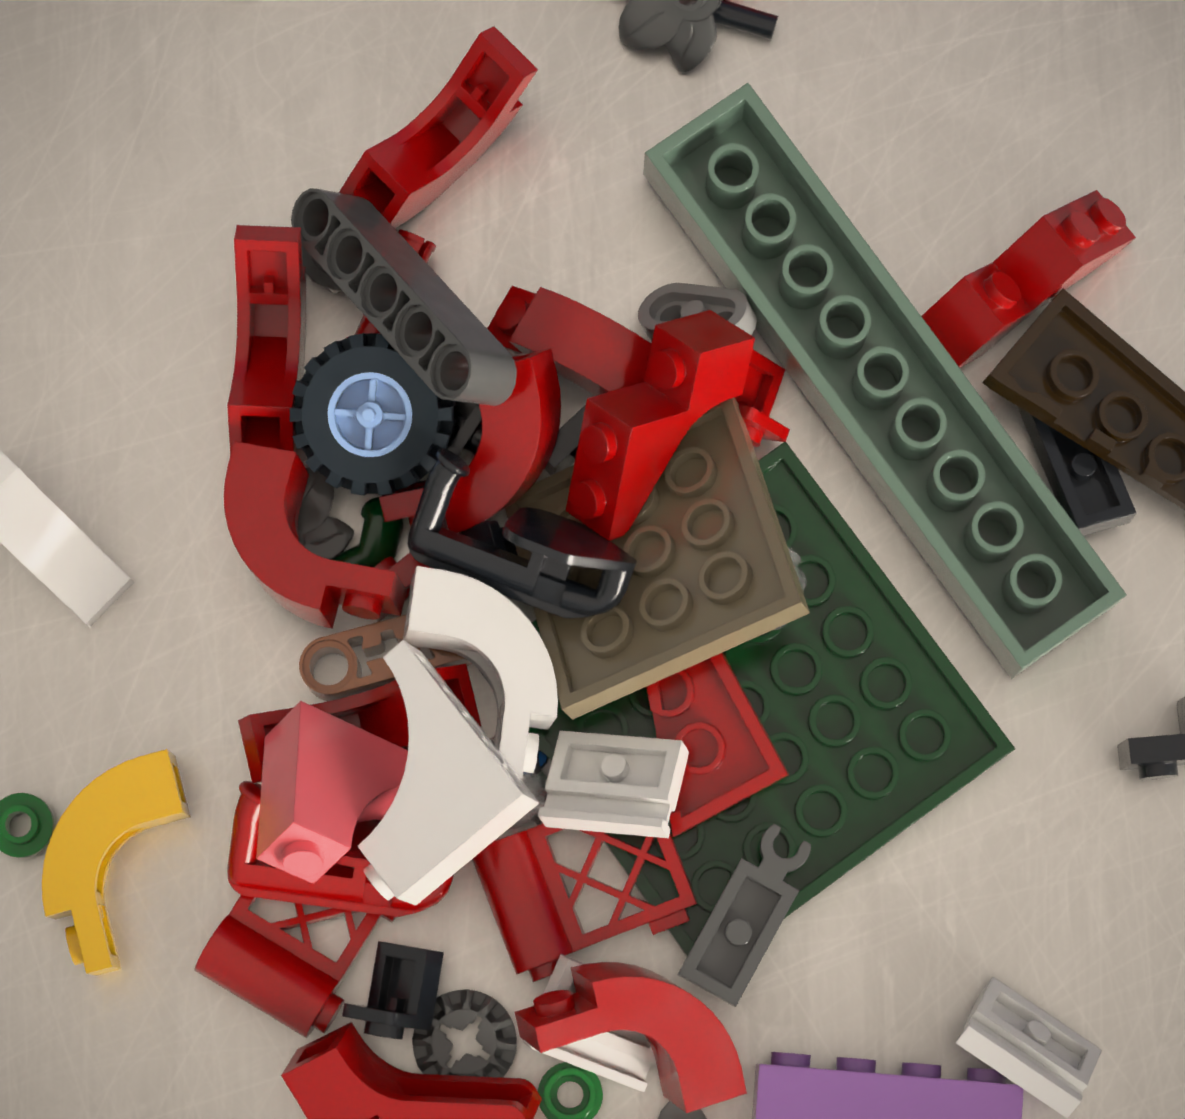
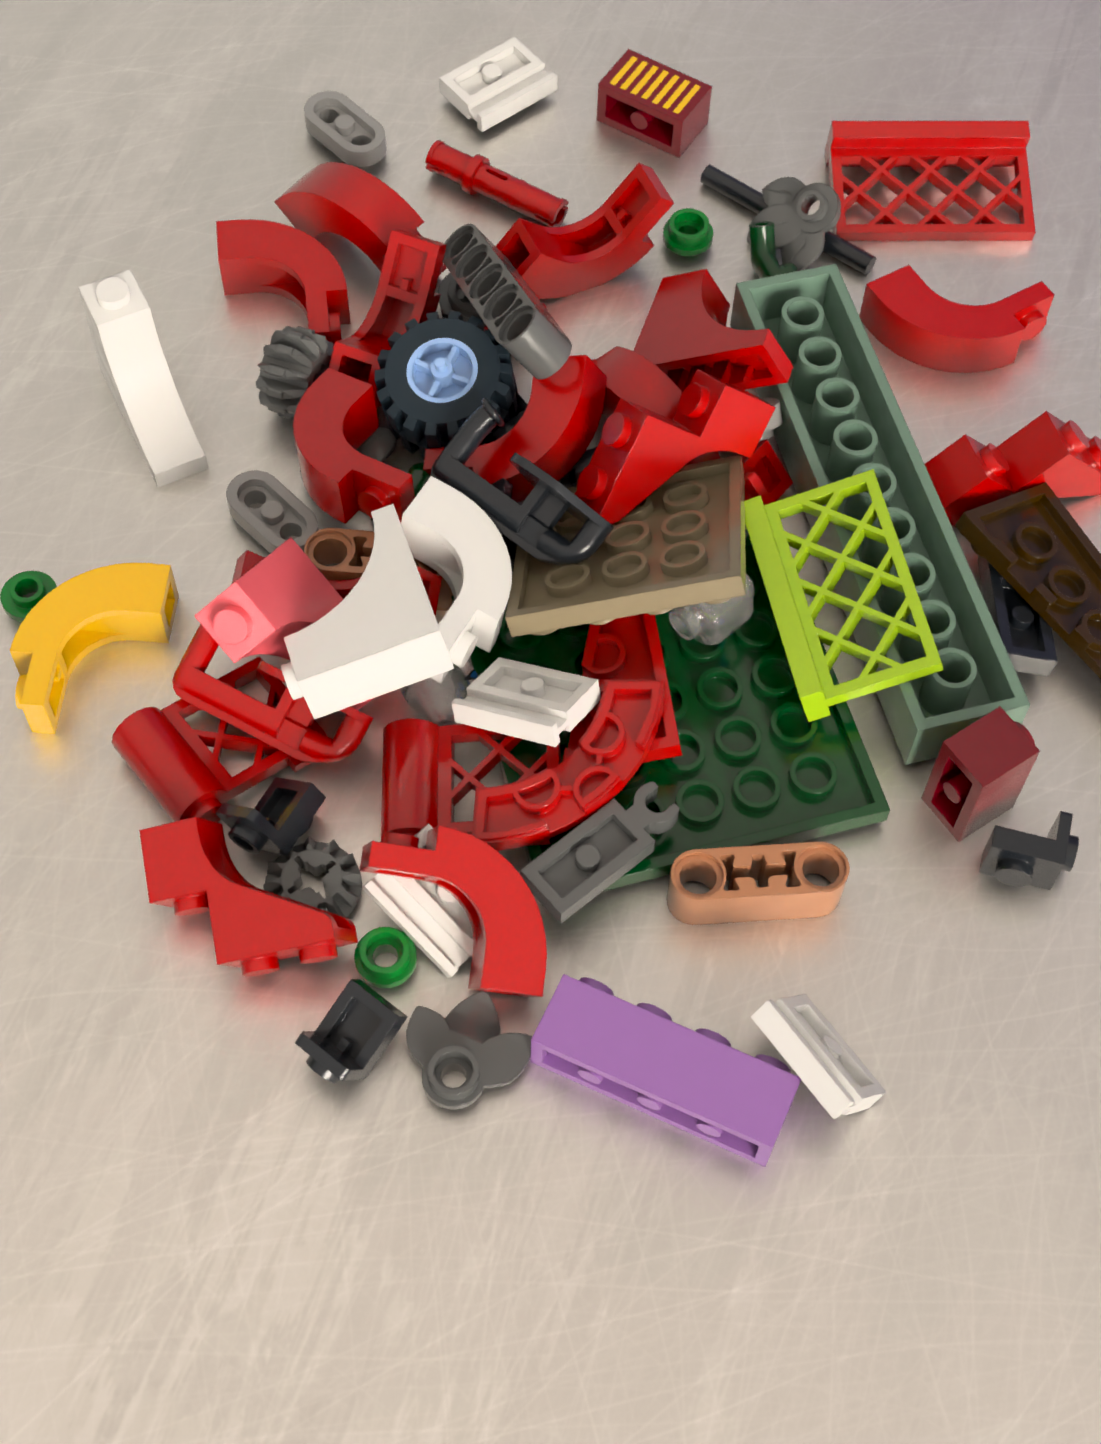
camera: 20 degrees right, 20 degrees down
none -> red arch [216,219,351,344]
none -> light grey plate [226,470,319,553]
none -> dark grey gear [256,326,333,420]
none -> red arch [274,162,447,275]
none -> light grey plate [304,91,386,167]
none -> red pin [425,140,569,227]
none -> red tile [472,680,666,851]
none -> red arch [633,269,793,392]
none -> green plate [663,208,713,256]
none -> nougat beam [666,842,850,925]
none -> lime fence [744,469,943,722]
none -> dark green arm [749,221,797,278]
none -> red arch [859,265,1054,373]
none -> dark red brick [921,706,1040,842]

